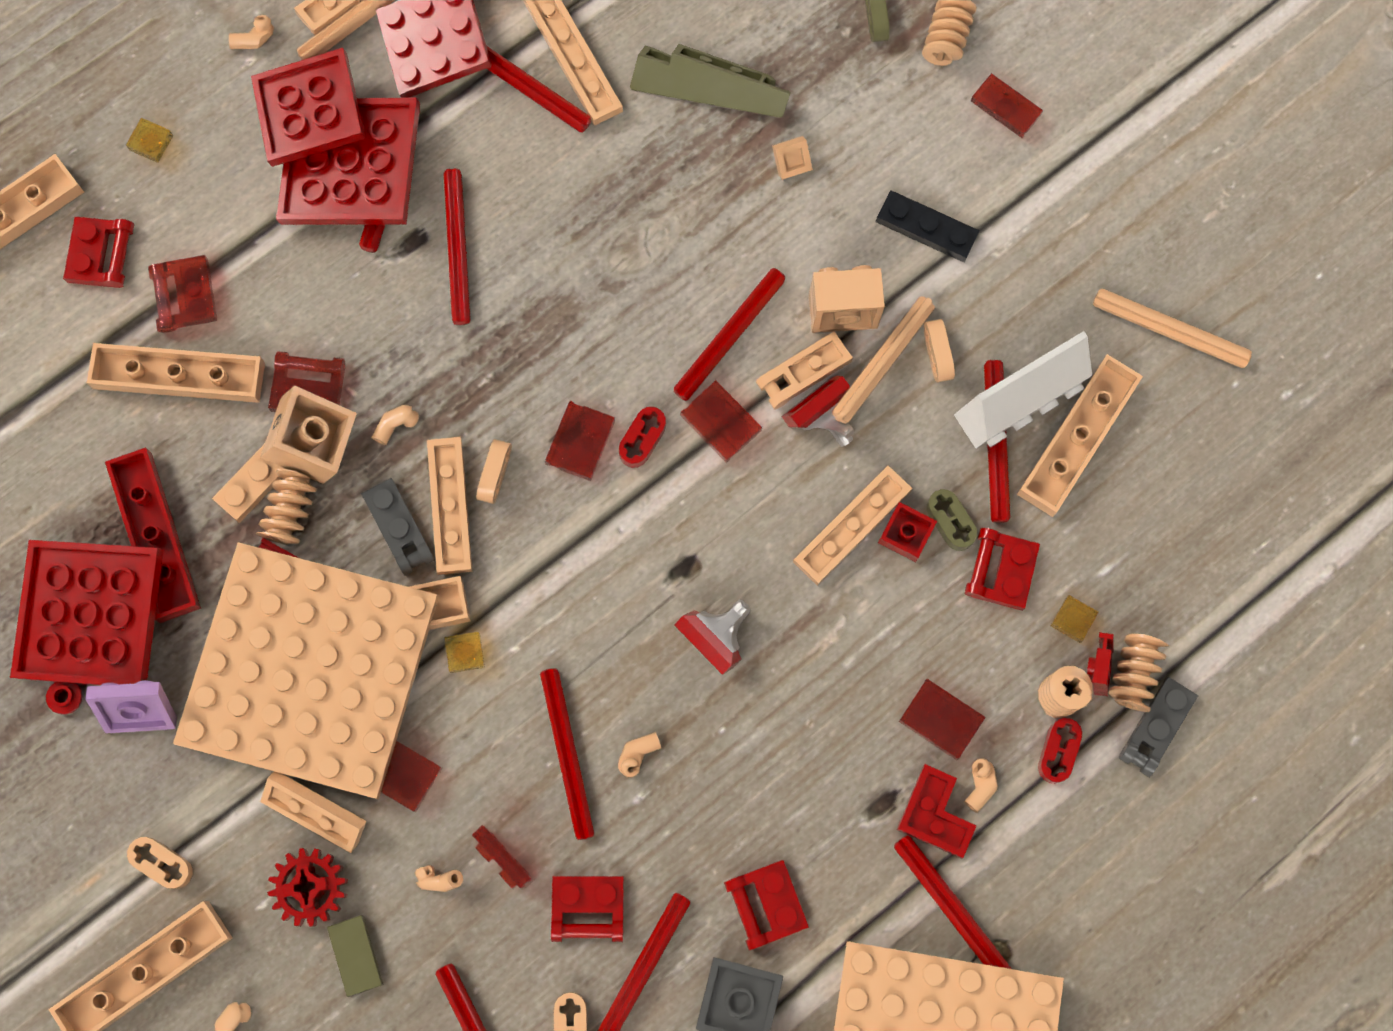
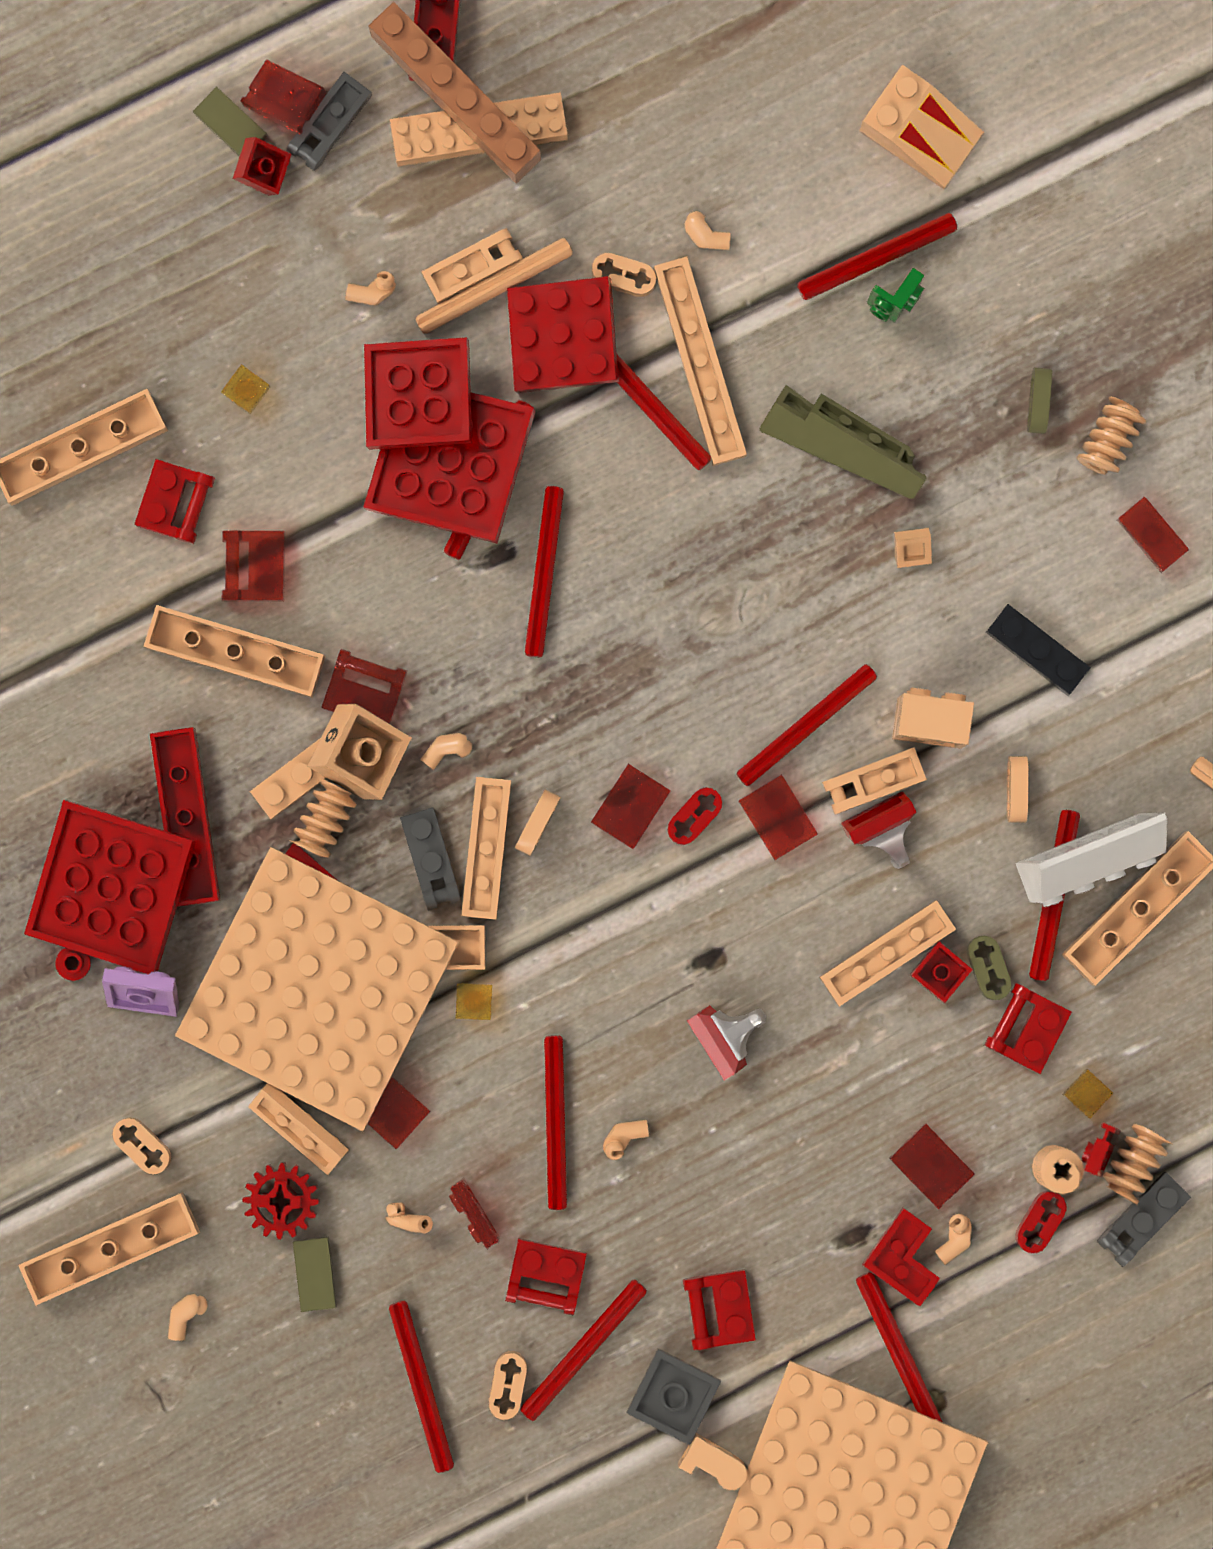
camera: 10 degrees right, 10 degrees up
light nougat axle [832,296,935,424] -> none

